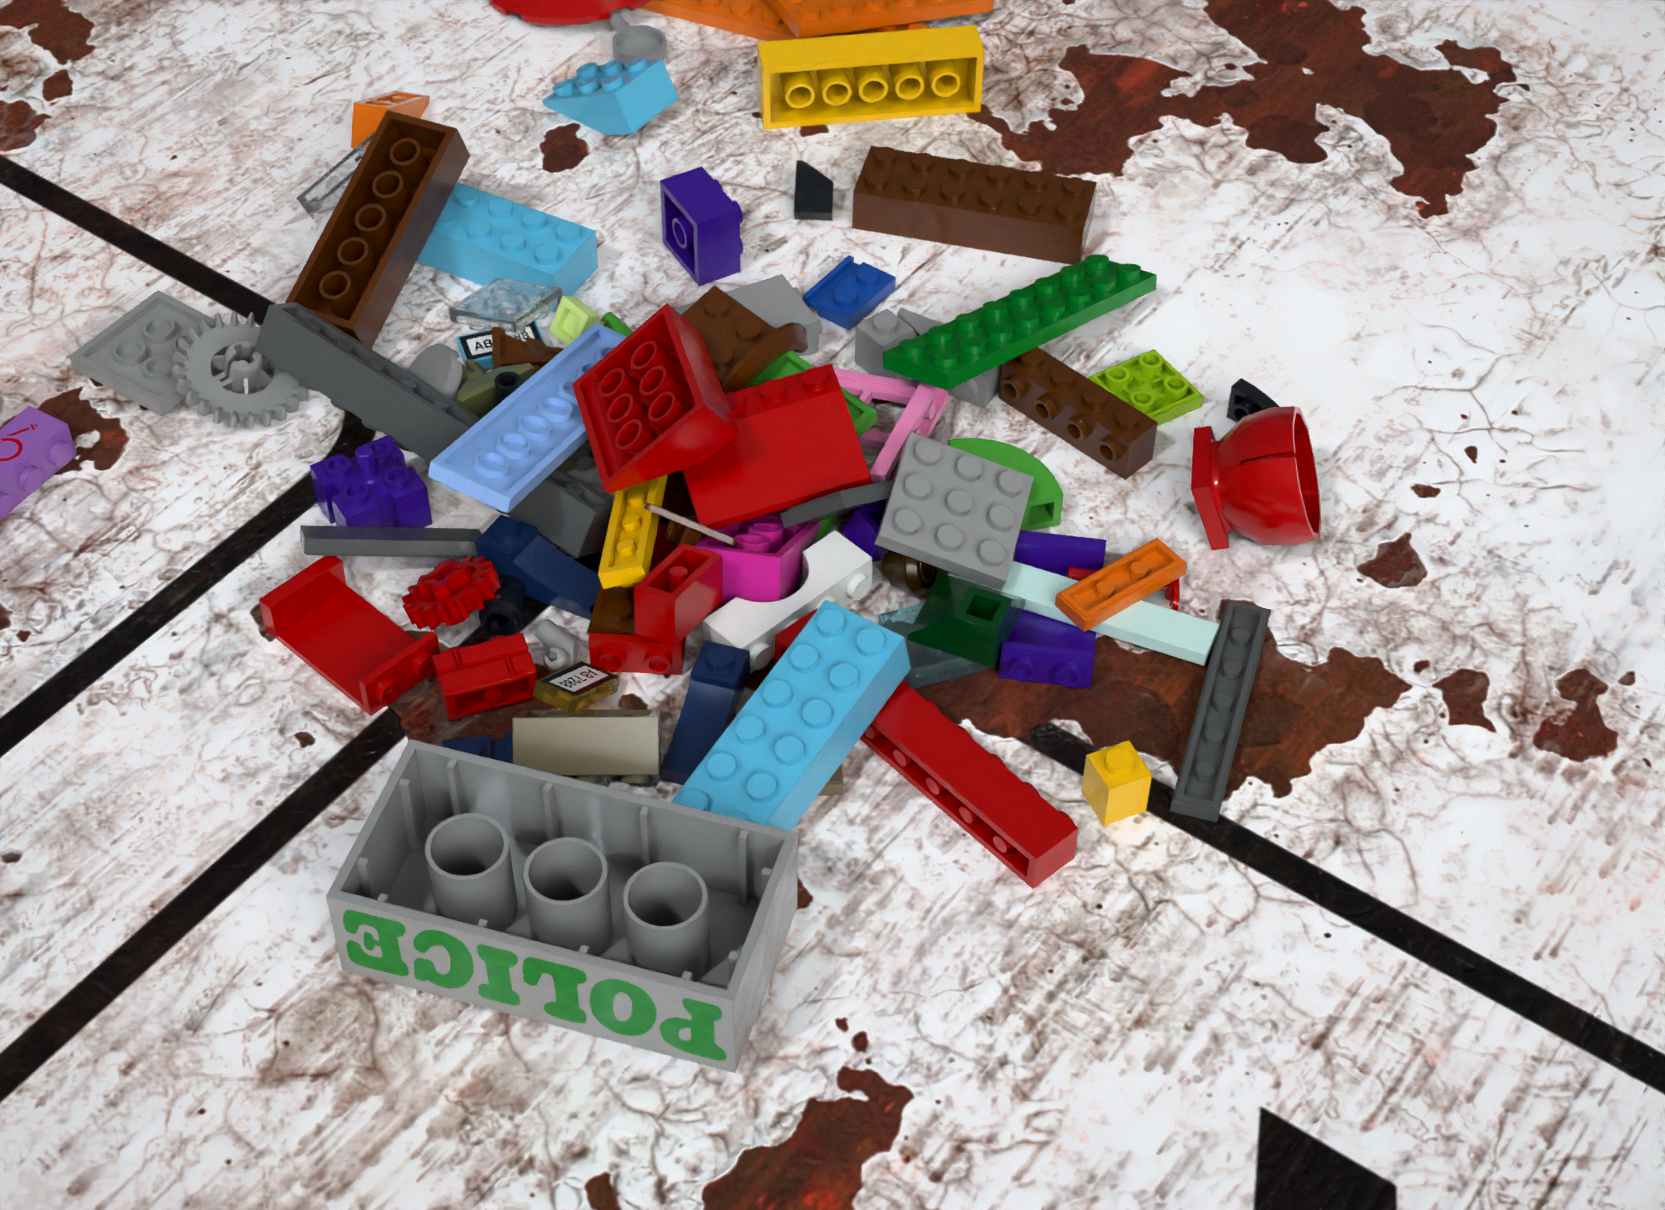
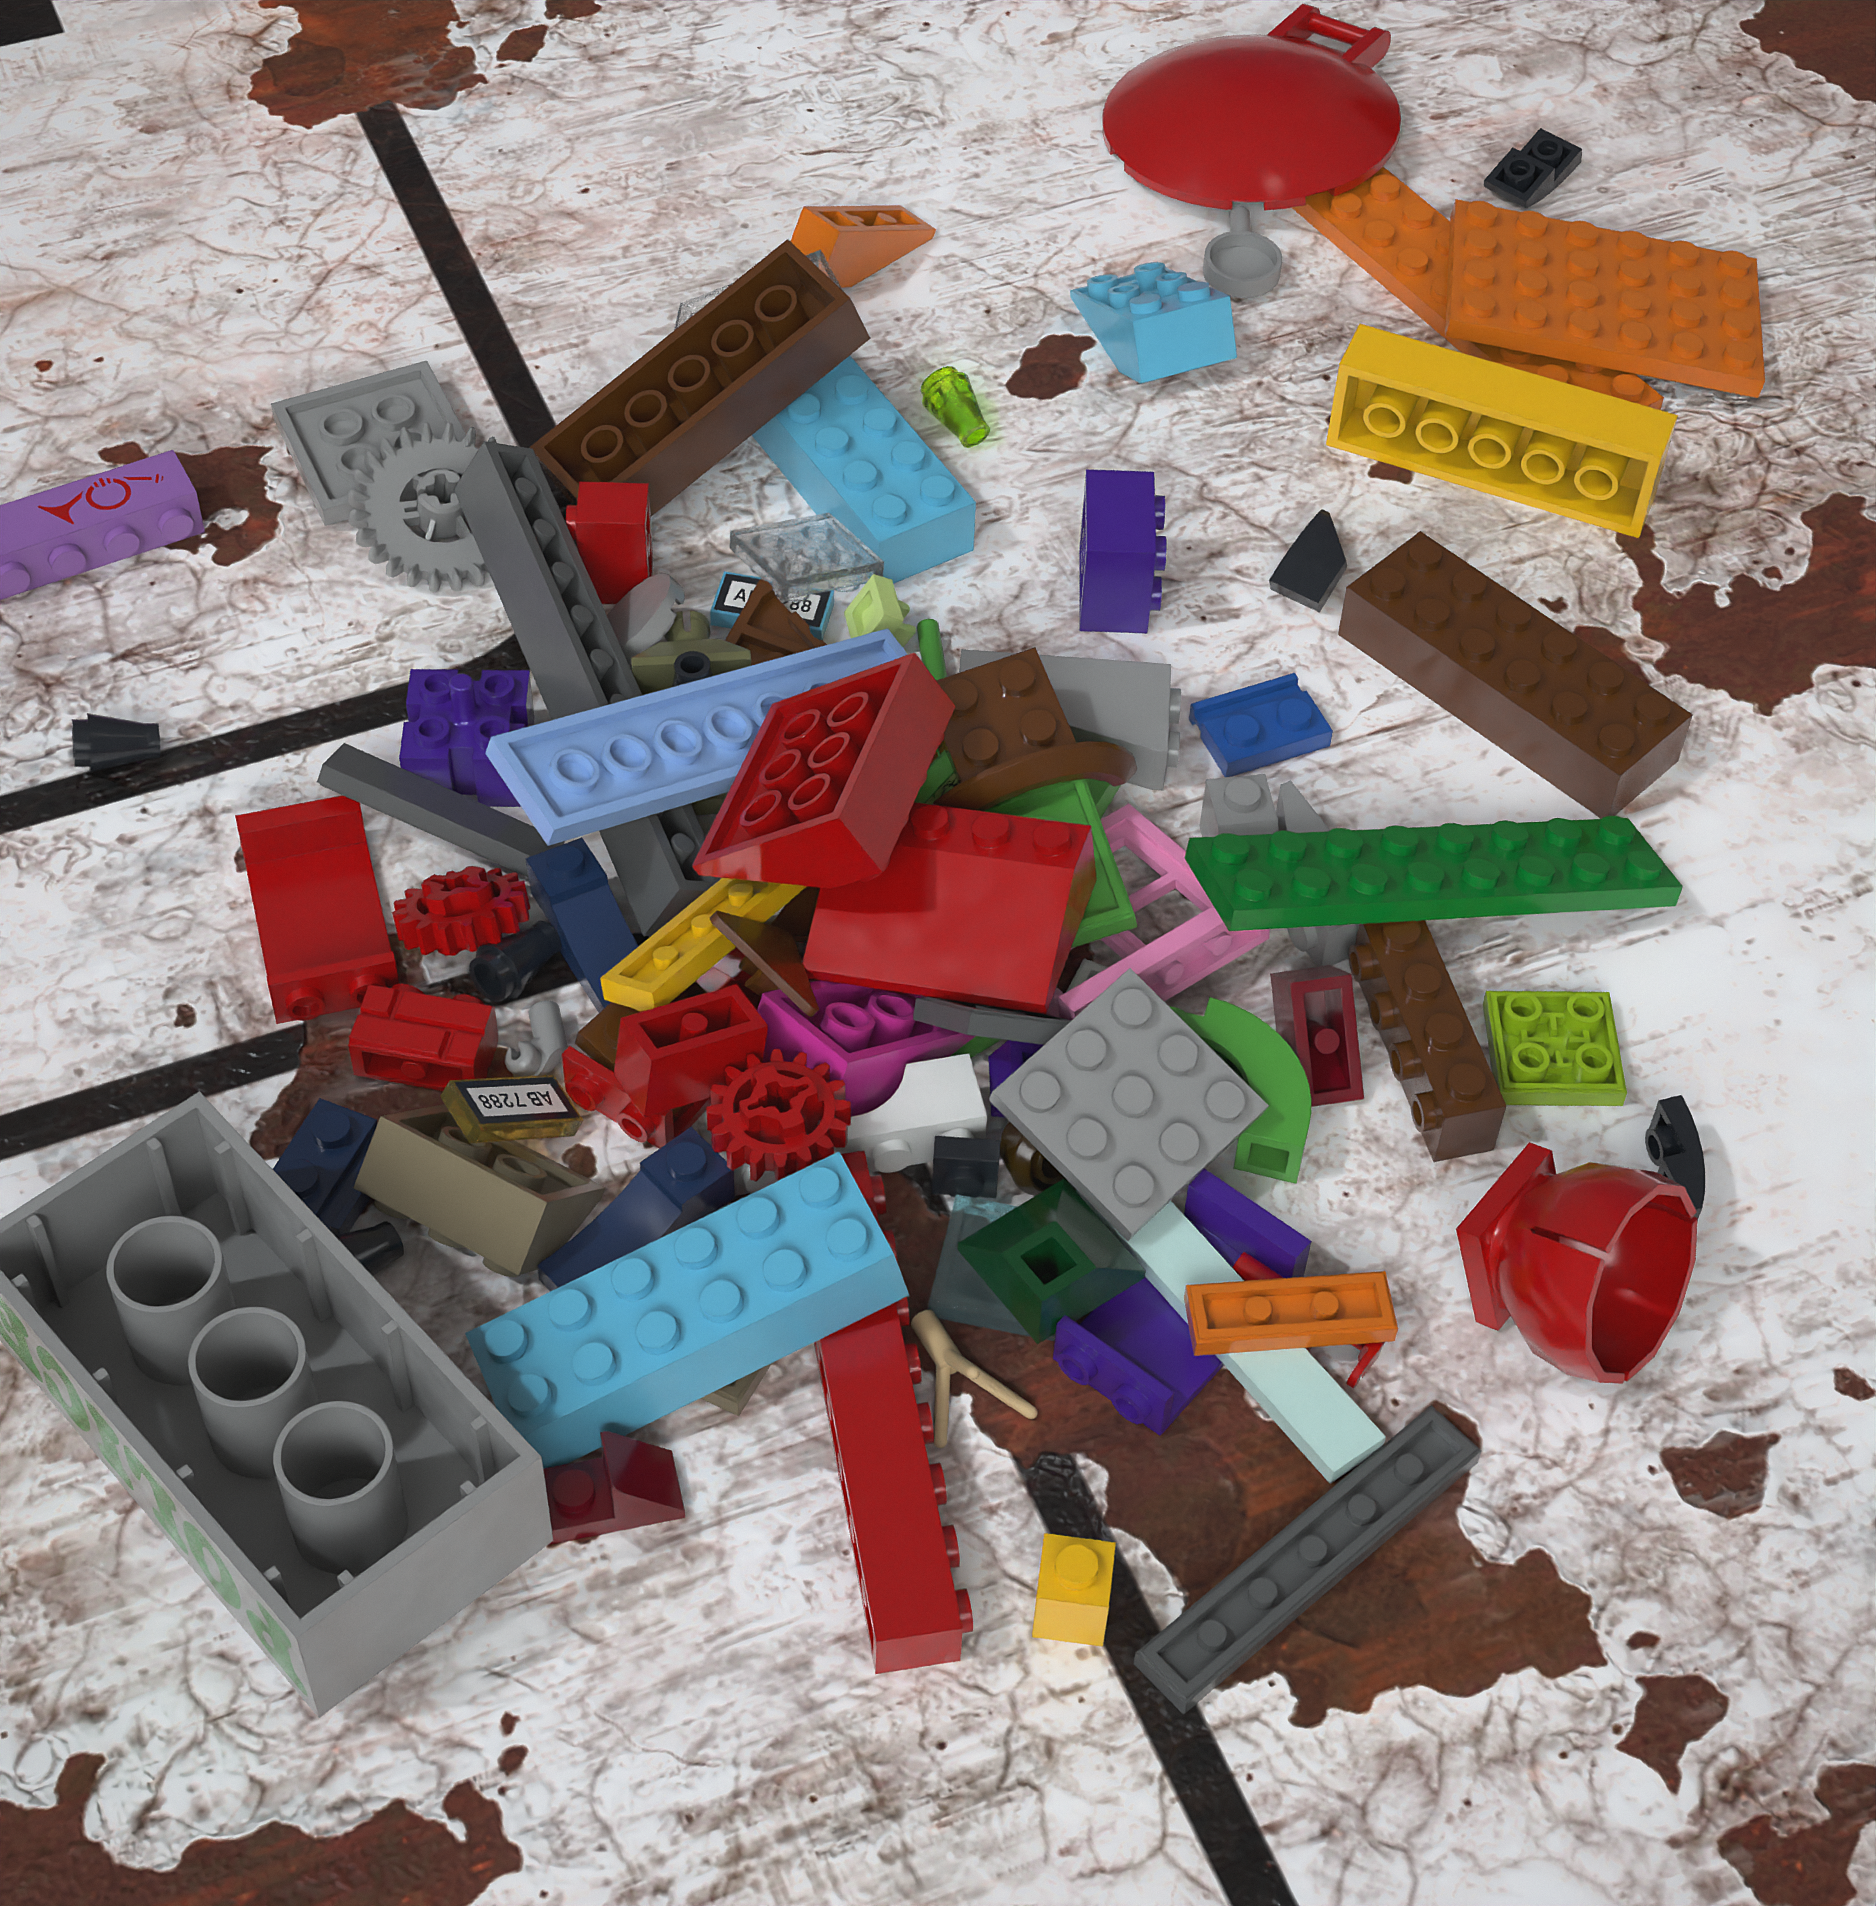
camera: 30 degrees right, 5 degrees up
none -> black cone [72,713,160,773]
none -> dark red slope [543,1431,685,1545]
none -> red brick [566,482,653,604]
none -> red gear [706,1049,851,1182]
none -> tan plant [911,1310,1038,1448]
none -> clear neon green cone [920,366,990,448]
none -> black plate [932,1136,1001,1200]
none -> dark red slope [1270,965,1364,1107]

